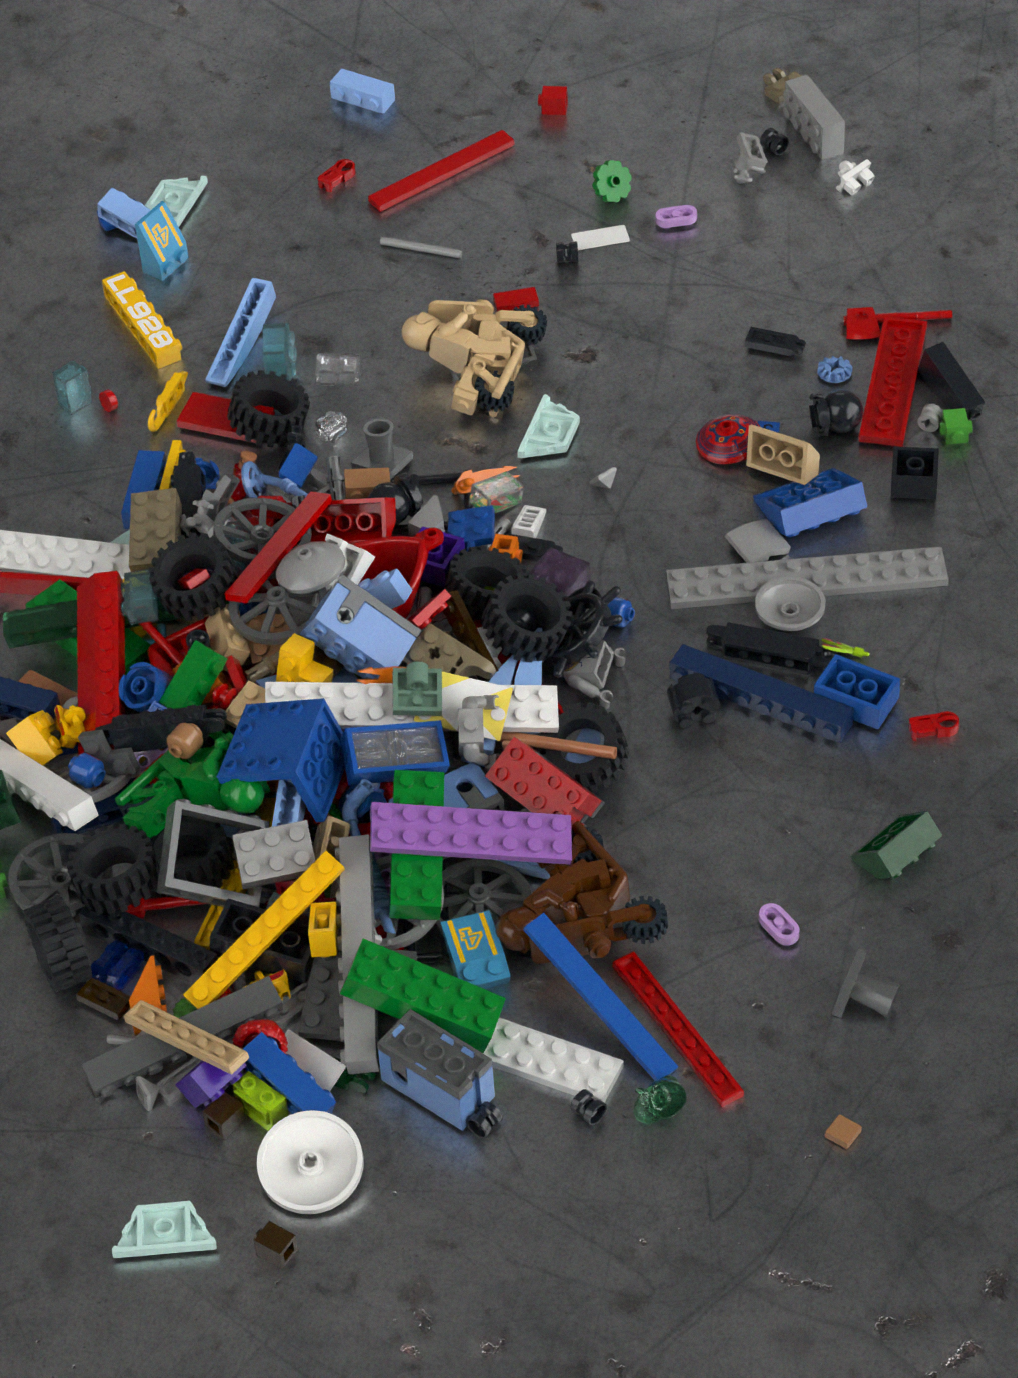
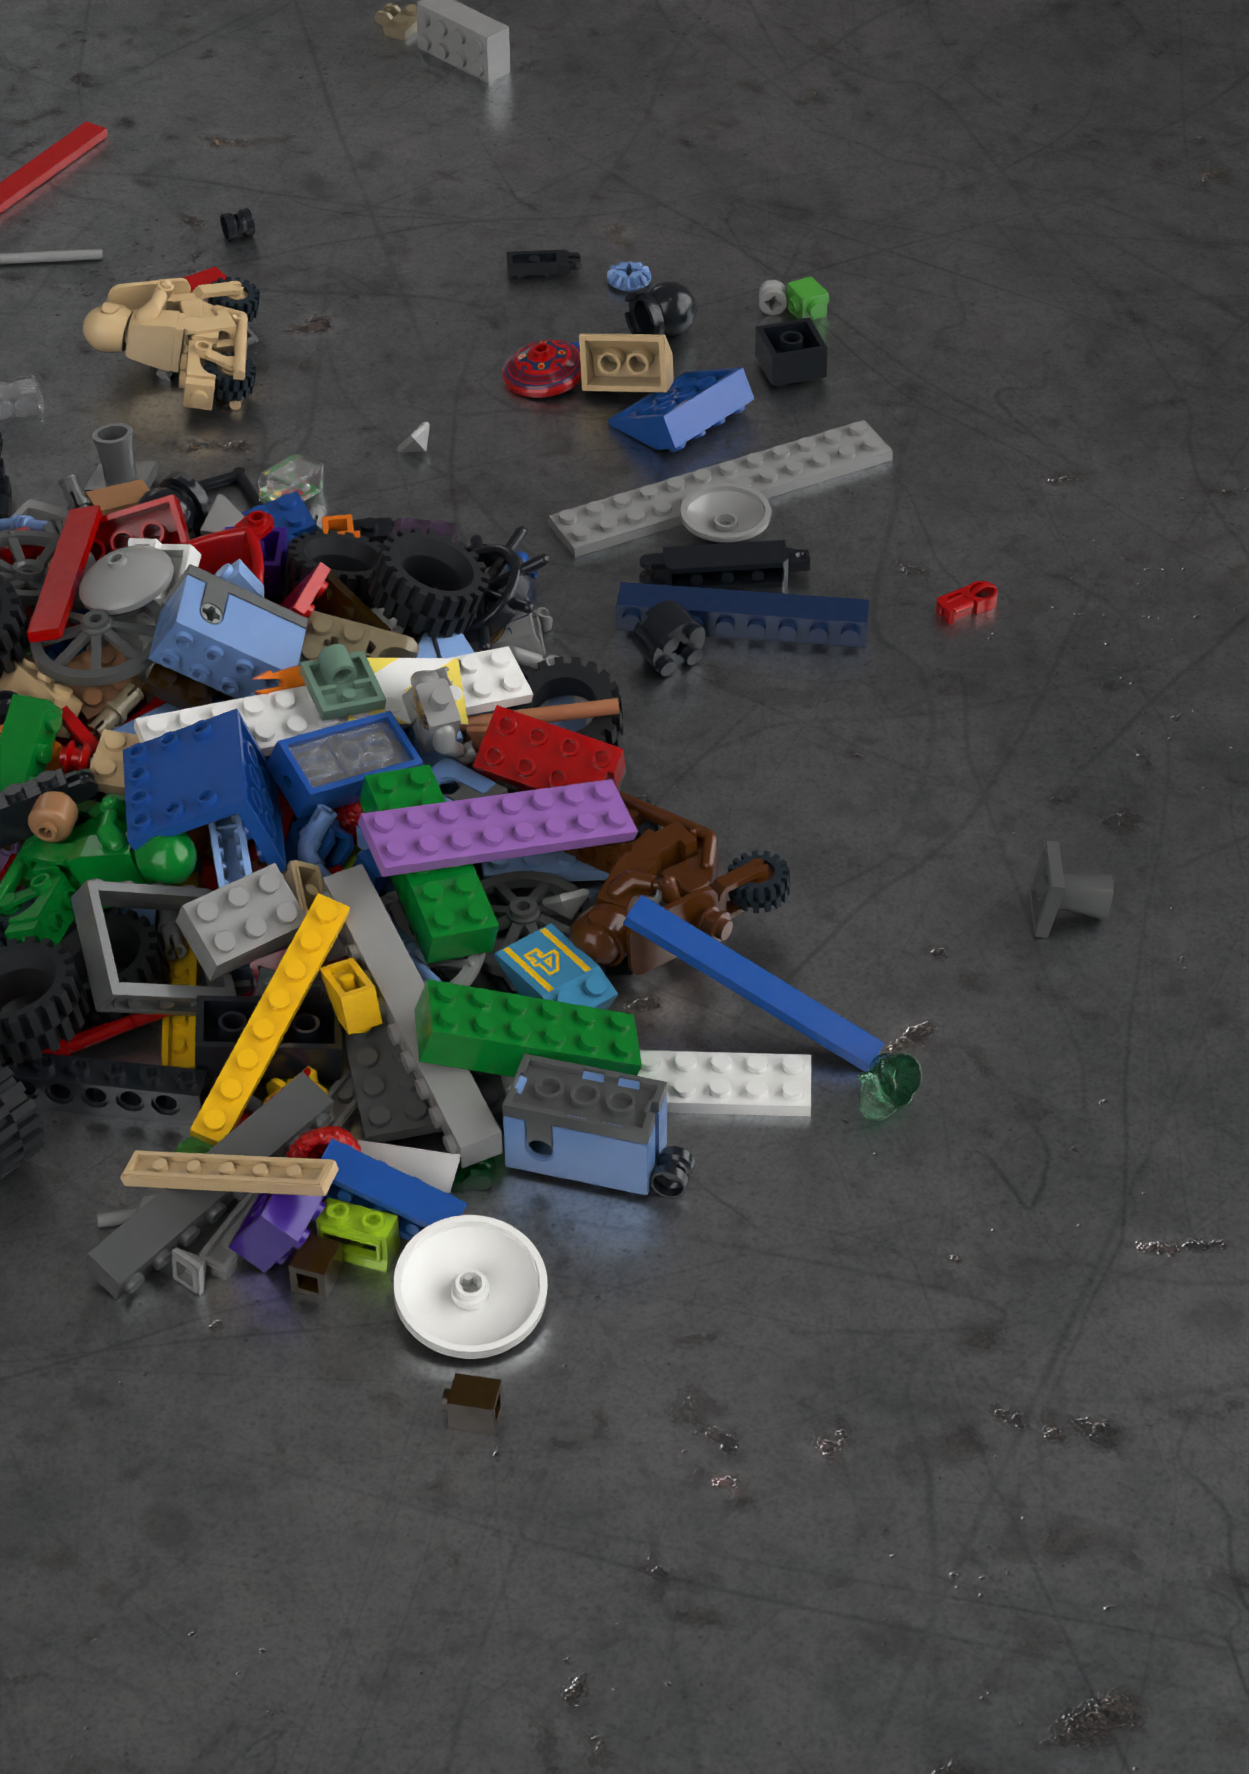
camera: 25 degrees left, 5 degrees down
dark brown plate [76,978,131,1021] -> none
clear blue brick [90,940,144,991] -> none
light aqua wing [112,1201,217,1258] -> none
orange slope [129,956,168,1036] -> none
yellow brick [276,633,334,683] -> none
blue slope [279,443,318,489] -> none
clear head [314,410,348,443] -> none
orange piece [451,466,520,495] -> none
white slope [512,505,546,538] -> none
light aqua wing [517,394,580,458] -> none
red brick [538,86,568,115] -> none
black wheel [570,1089,607,1125] -> none
white sticker [571,225,630,250] -> none
plant [592,160,632,203] -> none
red tile [612,951,744,1107] -> none
lavender plate [655,205,697,228] -> none
light grey slope [725,519,791,563] -> none
light grey piece [728,132,767,184] -> none
lavender plate [759,903,799,945] -> none
black wheel [760,128,789,155] -> none
blue brick [814,654,900,729] -> none
lime piece [821,638,870,658] -> none
medium nougat tile [825,1114,862,1149] -> none
white hips [836,159,875,195] -> none
red piece [843,307,952,339] -> none
dark green slope [850,811,942,880] -> none
red plate [859,316,927,447] -> none
black slope [917,342,985,420] -> none
none -> light grey slope [542,888,590,920]

